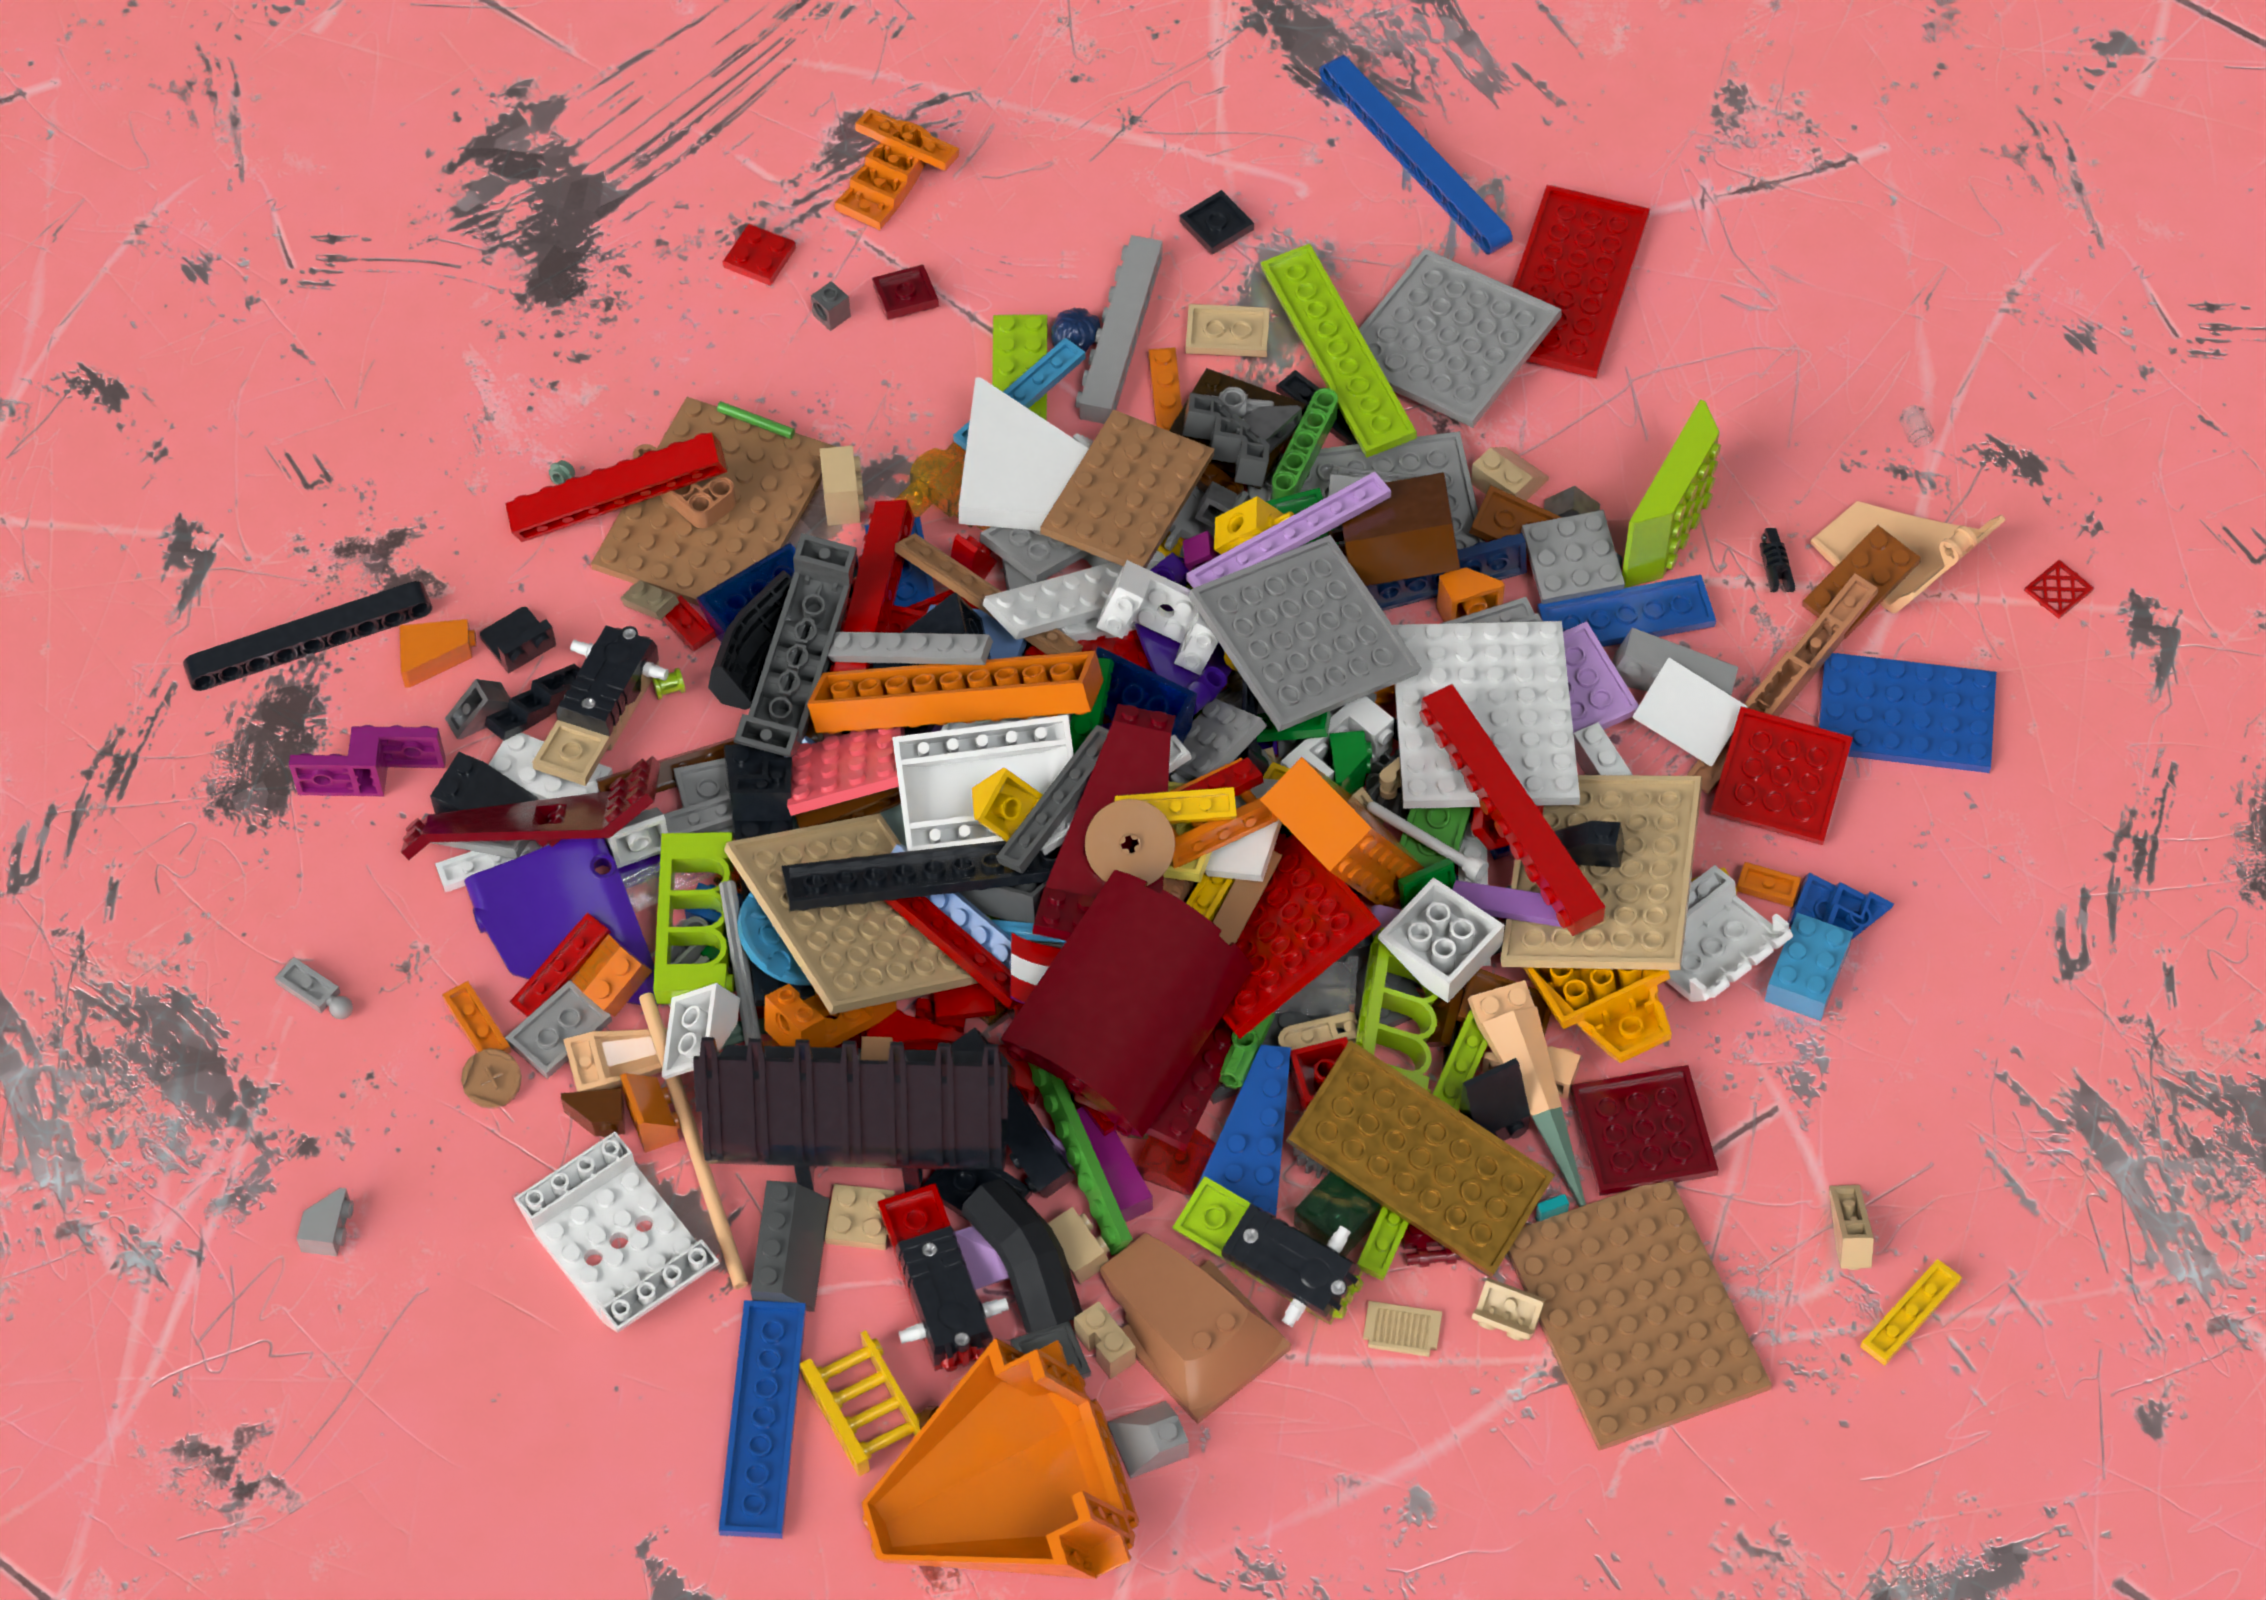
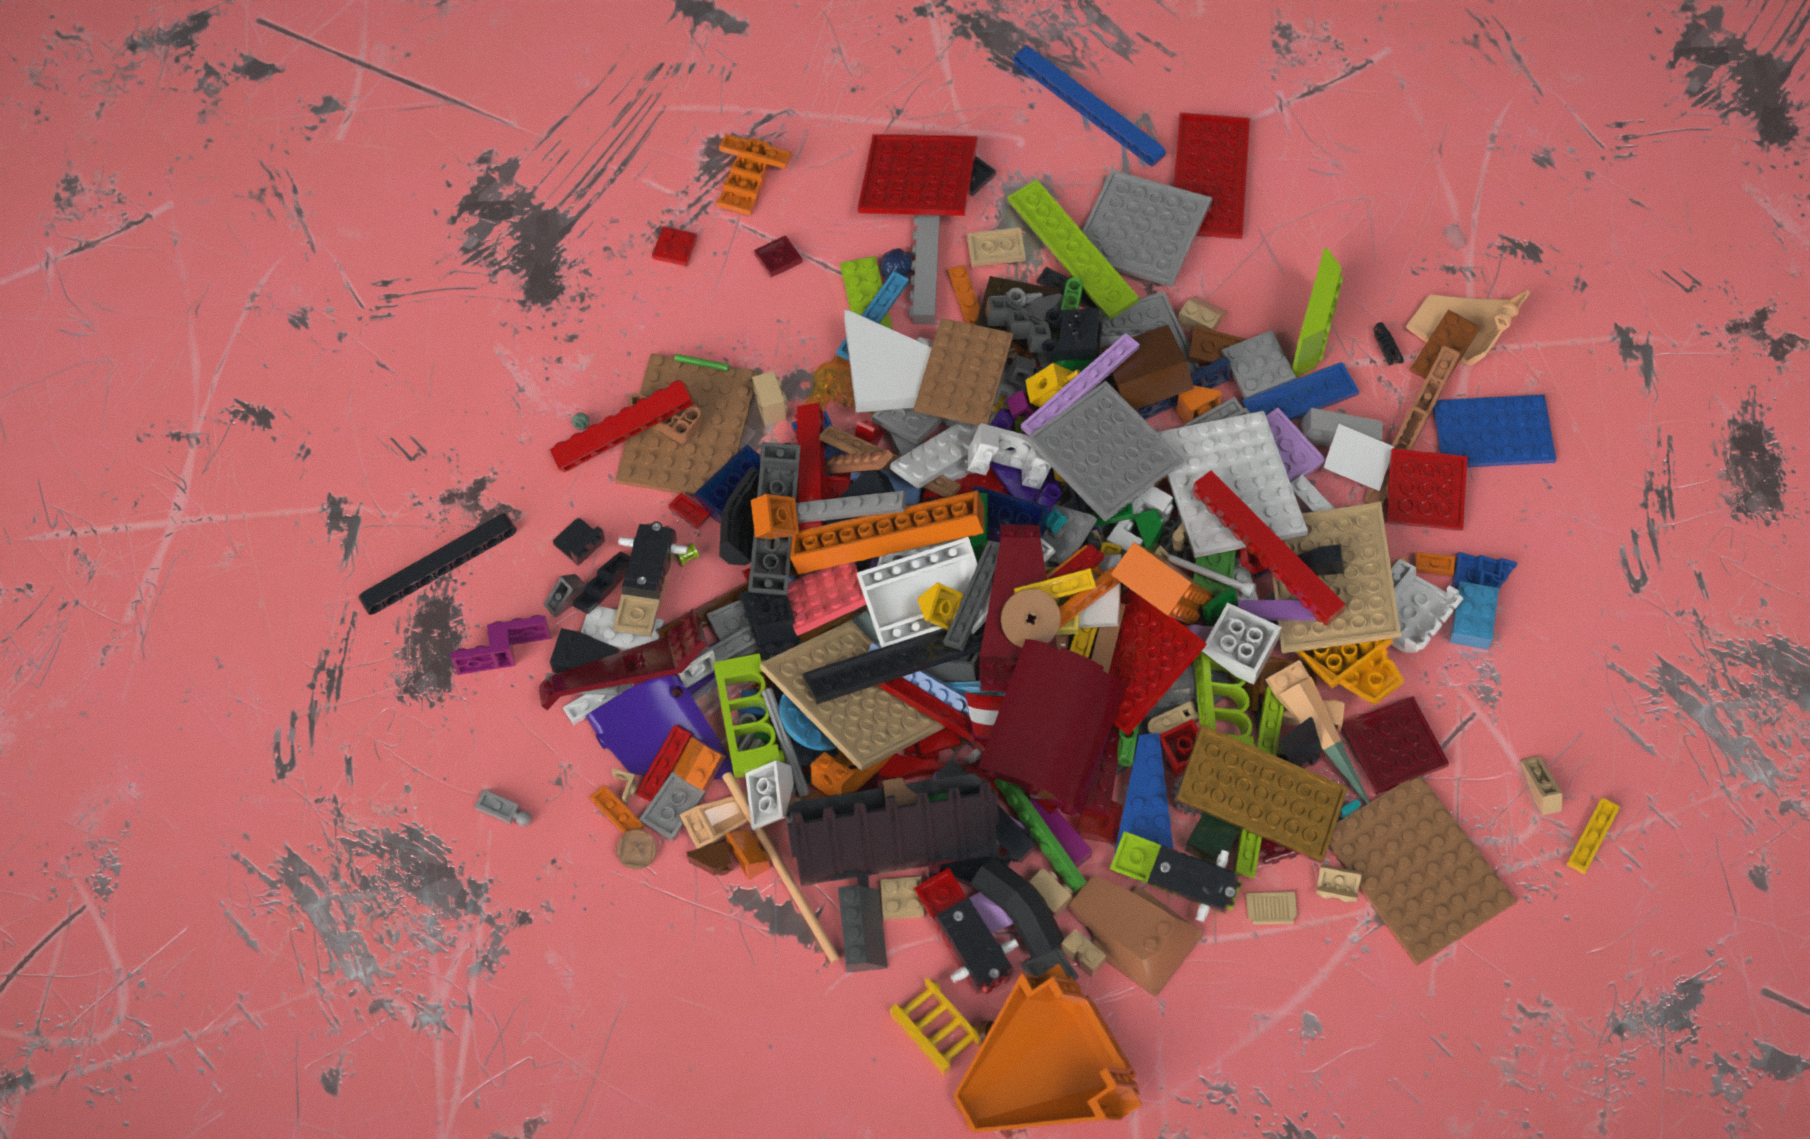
camera: 10 degrees left, 5 degrees up
light grey slope [296,1188,354,1256] -> none
orange slope [399,619,477,688] -> none
white slope [514,1132,720,1333] -> none
dark tan plate [621,580,679,620] -> none
blue plate [718,1300,807,1539] -> none
dark grey brick [811,281,851,331] -> none
light grey slope [1107,1401,1189,1479] -> none
flat silver slope [1544,486,1600,517] -> none
red window [2024,560,2094,619] -> none
none -> tan bracket [611,768,637,805]
none -> orange slope [751,494,799,539]
none -> nougat plate [825,450,893,474]
none -> red plate [858,134,978,216]
none -> black piece [1041,308,1103,363]
none -> teal tile [1042,508,1068,533]

